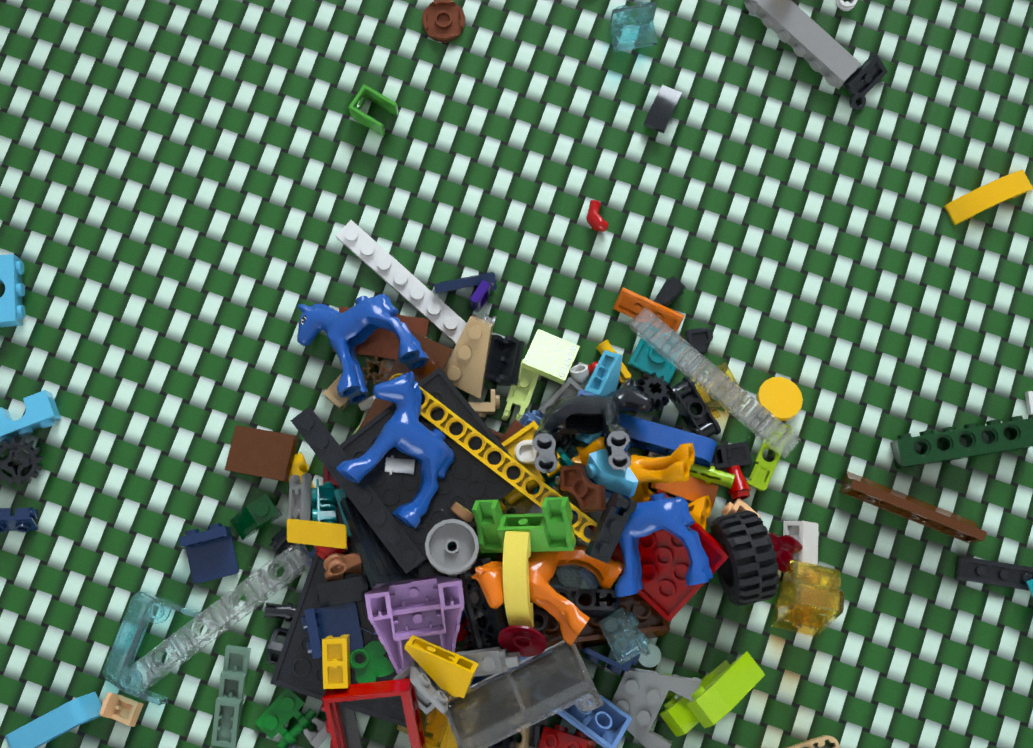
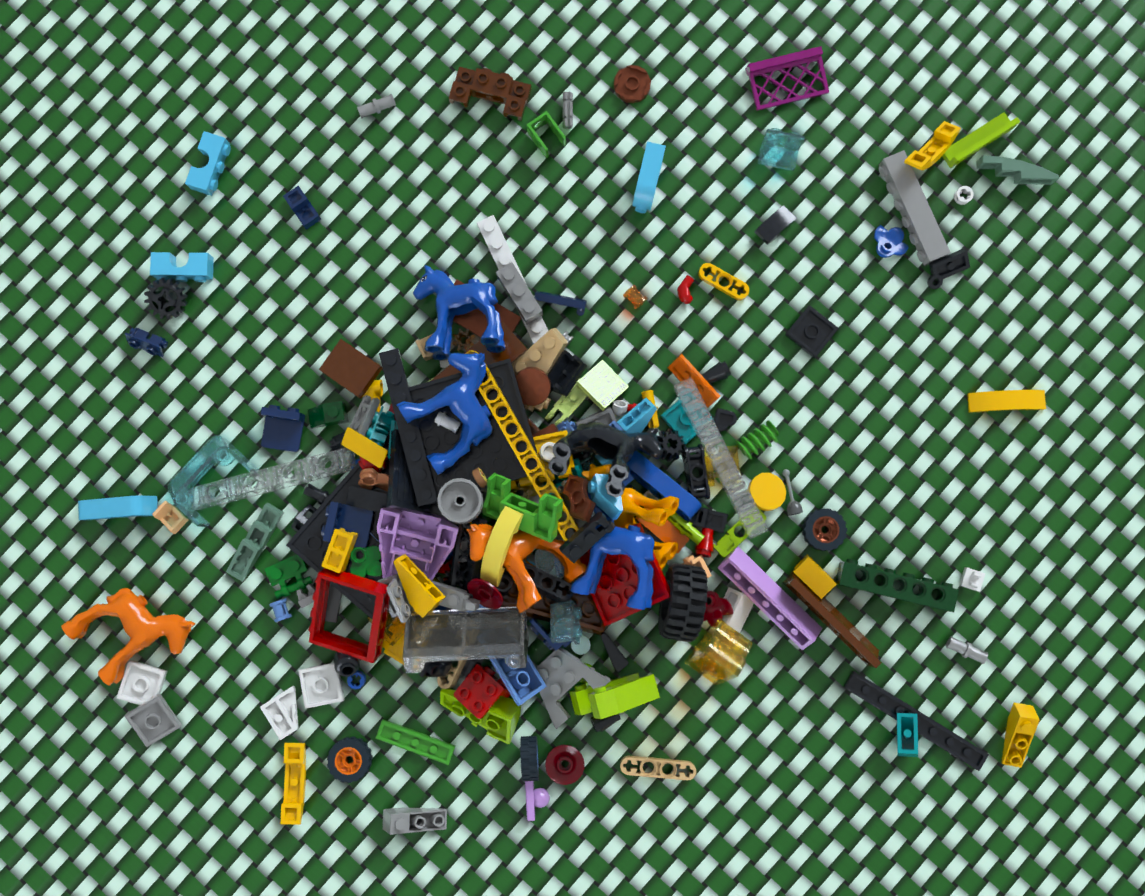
camera: 30 degrees right, 5 degrees up
dark purple tile [470,280,490,313] -> none
none -> dark blue slope [283,186,321,229]
none -> light grey pin [357,94,396,119]
none -> reddish brown bracket [449,67,532,121]
none -> light grey arch [496,262,543,325]
none -> copper tile [515,367,551,406]
none -> light grey axle [563,92,573,129]
none -> black cone [590,714,621,733]
none -> black slope [601,632,629,673]
none -> clear orange bush [623,284,648,310]
none -> medium azure window [632,141,666,213]
none -> yellow beam [698,263,749,300]
none -> lavender brick [718,546,822,650]
none -> bright green piece [736,420,779,460]
none -> hinge [782,469,803,516]
none -> black tile [785,305,839,358]
none -> yellow hinge [793,554,837,599]
none -> black wheel [802,508,847,551]
none -> blue plate [874,225,909,258]

